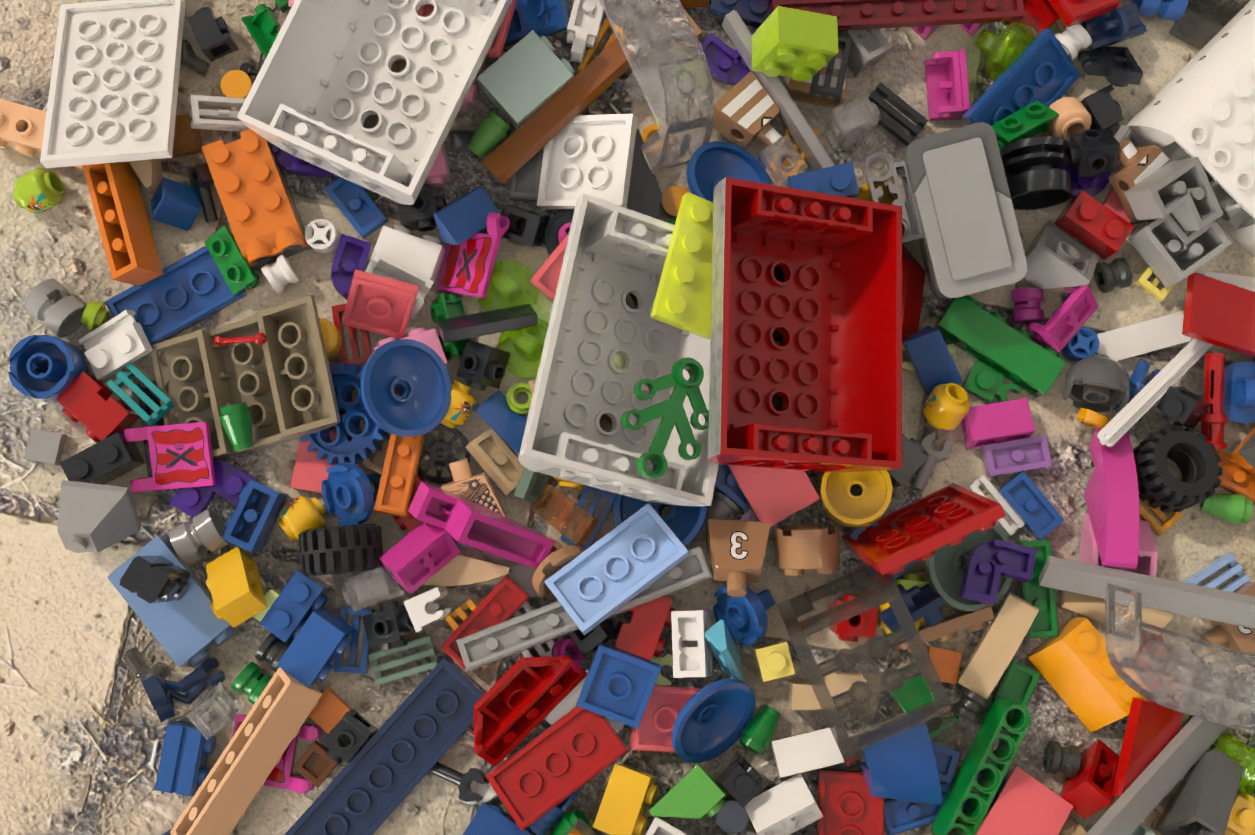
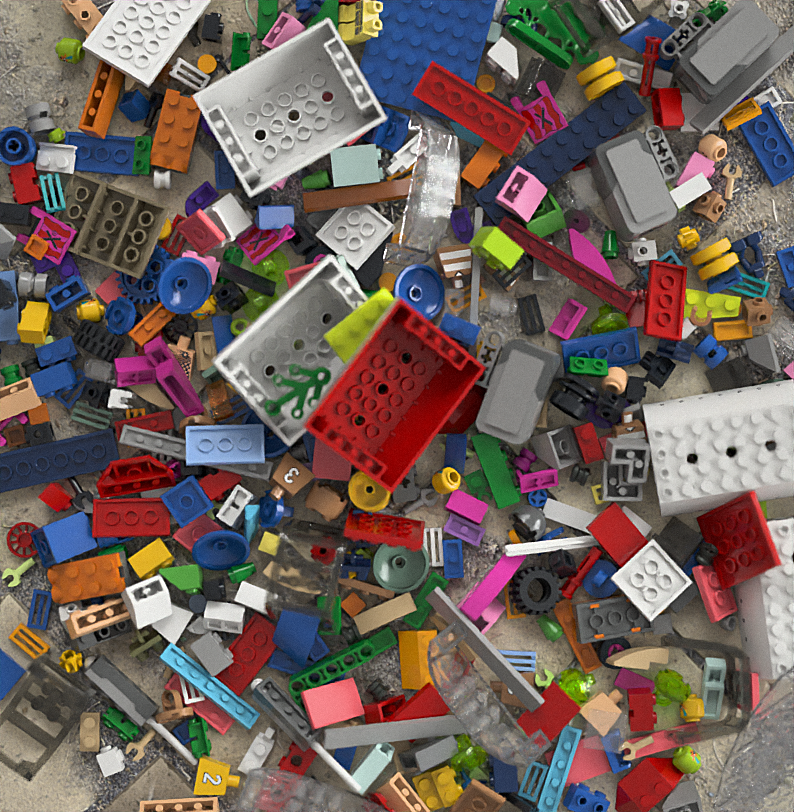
camera: 35 degrees right, 5 degrees up
red hinge [213,332,267,346] -> none
green cone [219,402,254,451] -> none
white wheel [305,219,341,255] -> none
dark purple plate [960,540,1037,605] -> none
white wheel [1055,23,1092,61] -> none
none -> orange tile [23,234,50,260]
none -> red slope [38,482,74,512]

